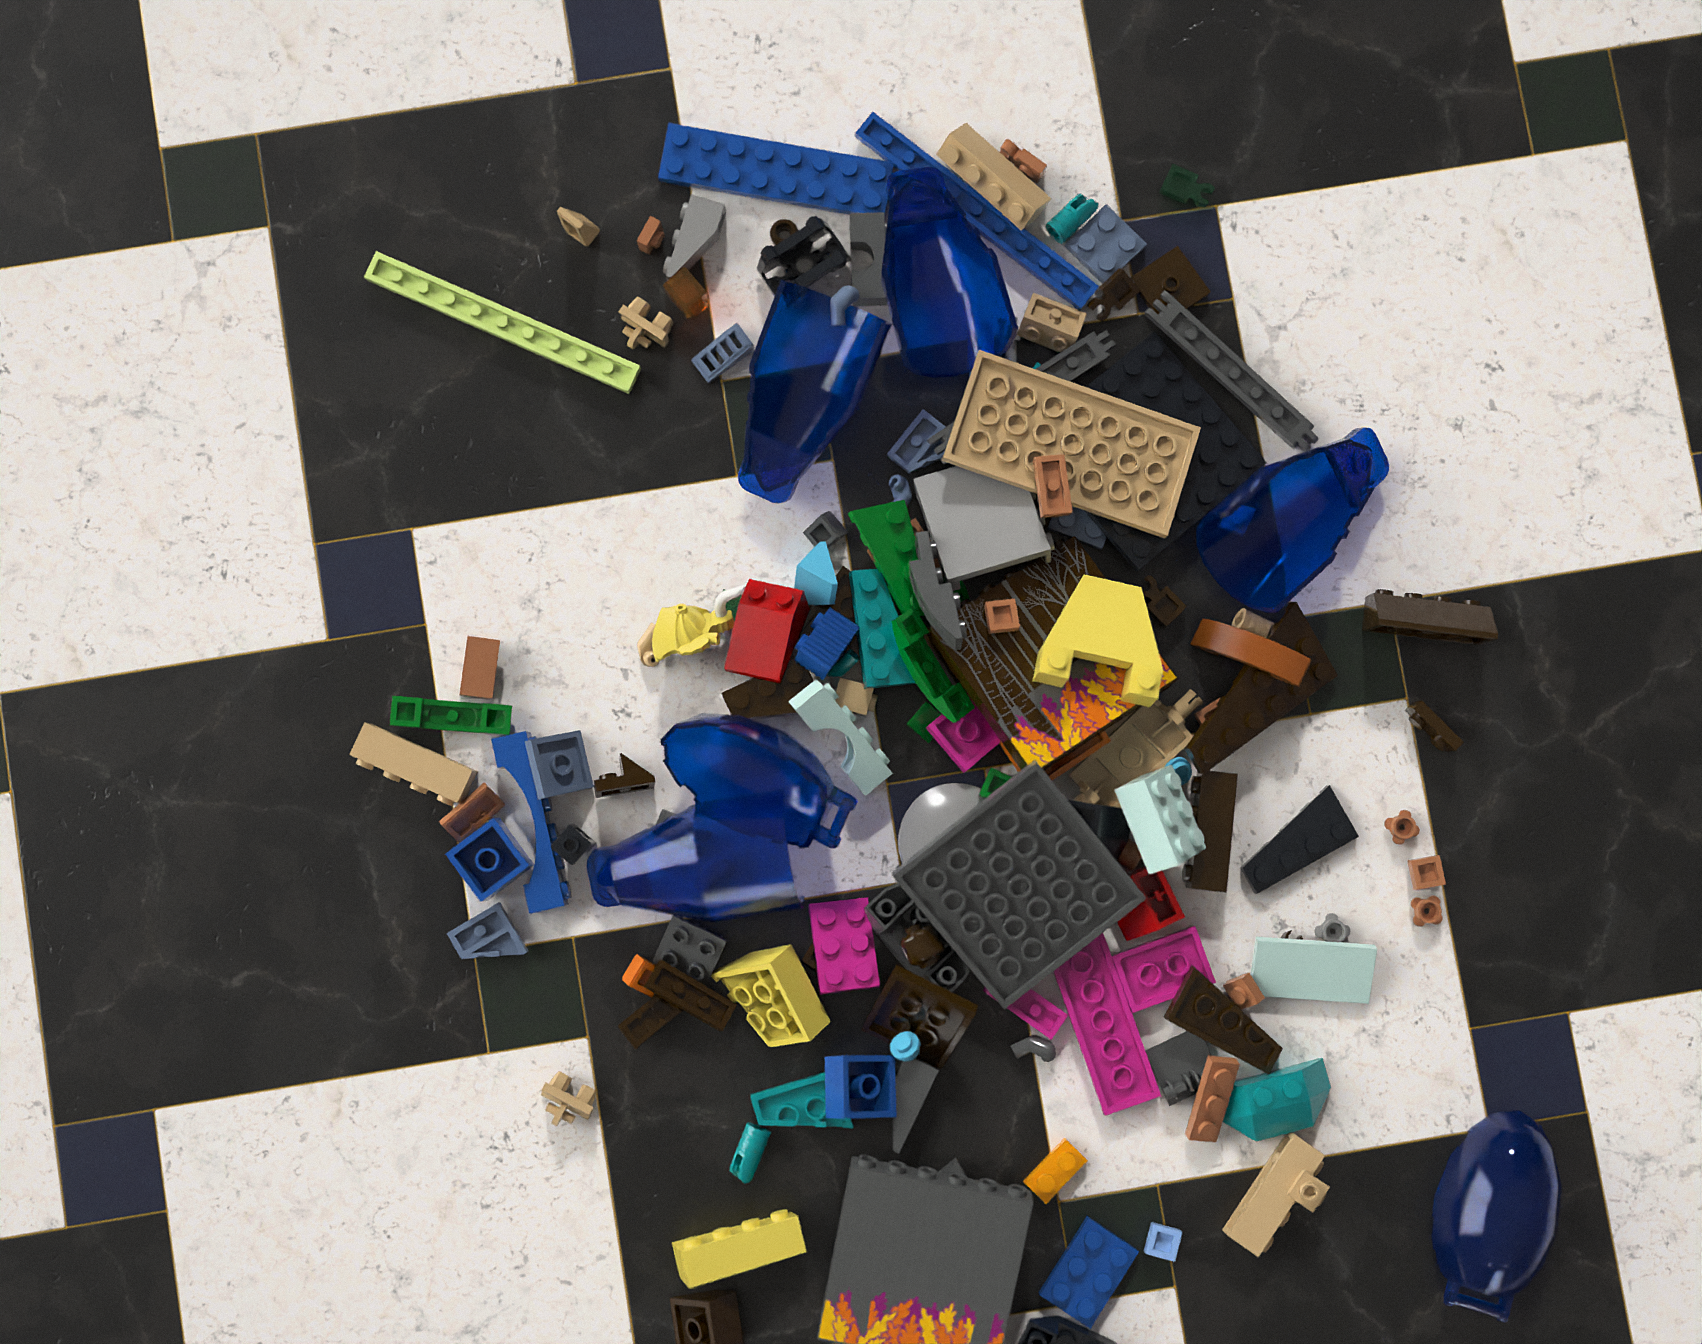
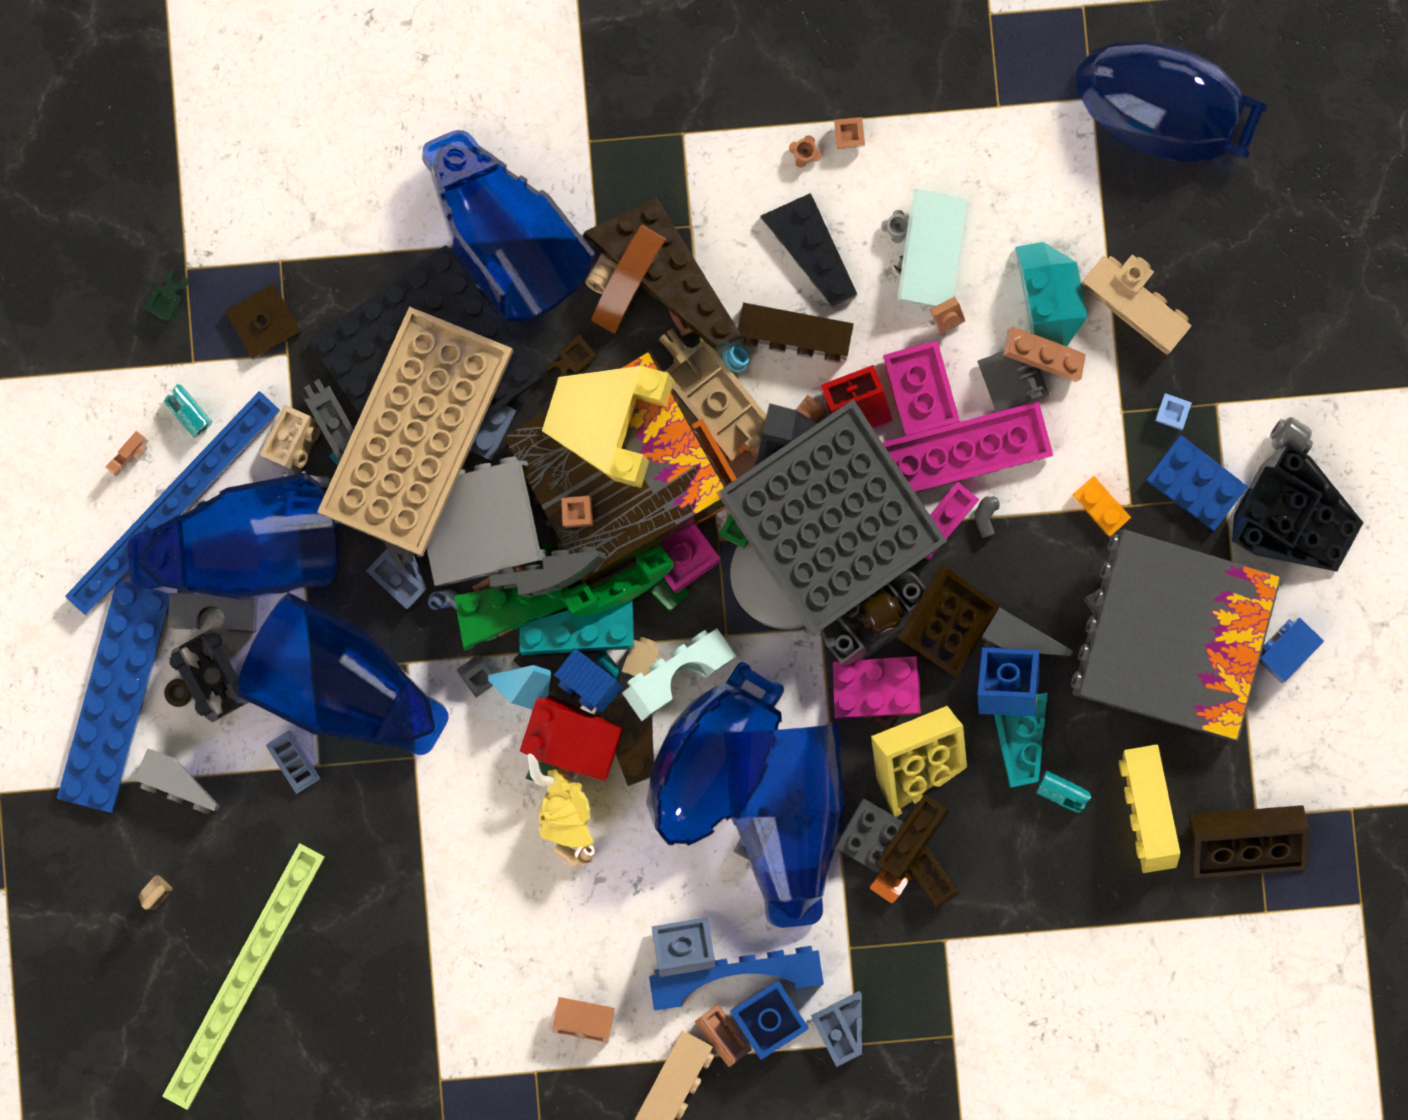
camera: 80 degrees left, 0 degrees up
green slope [390,696,513,735] -> none
tan hips [541,1071,597,1126] -> none
black bracket [551,824,597,865] -> none
dark brown slope [594,753,655,798] -> none
tan hips [618,297,673,349] -> none
nougat plate [637,216,664,255] -> none
clear orange brick [663,267,709,319] -> none
sand blue arm [830,285,859,326] -> none
medium azure plate [890,1031,920,1061] -> none
tan brick [936,123,1052,231] -> none
nougat plate [1033,454,1073,518] -> none
sand blue plate [1064,204,1147,284] -> none
dark brown plate [1087,268,1141,321] -> none
light aqua brick [1115,765,1206,874] -> none
dark grey hinge [1145,291,1319,452] -> none
dark brown wing [1163,965,1283,1074] -> none
dark brown slope [1362,589,1498,645] -> none
dark brown plate [1405,700,1464,752] -> none
nougat plate [1410,895,1443,927] -> none

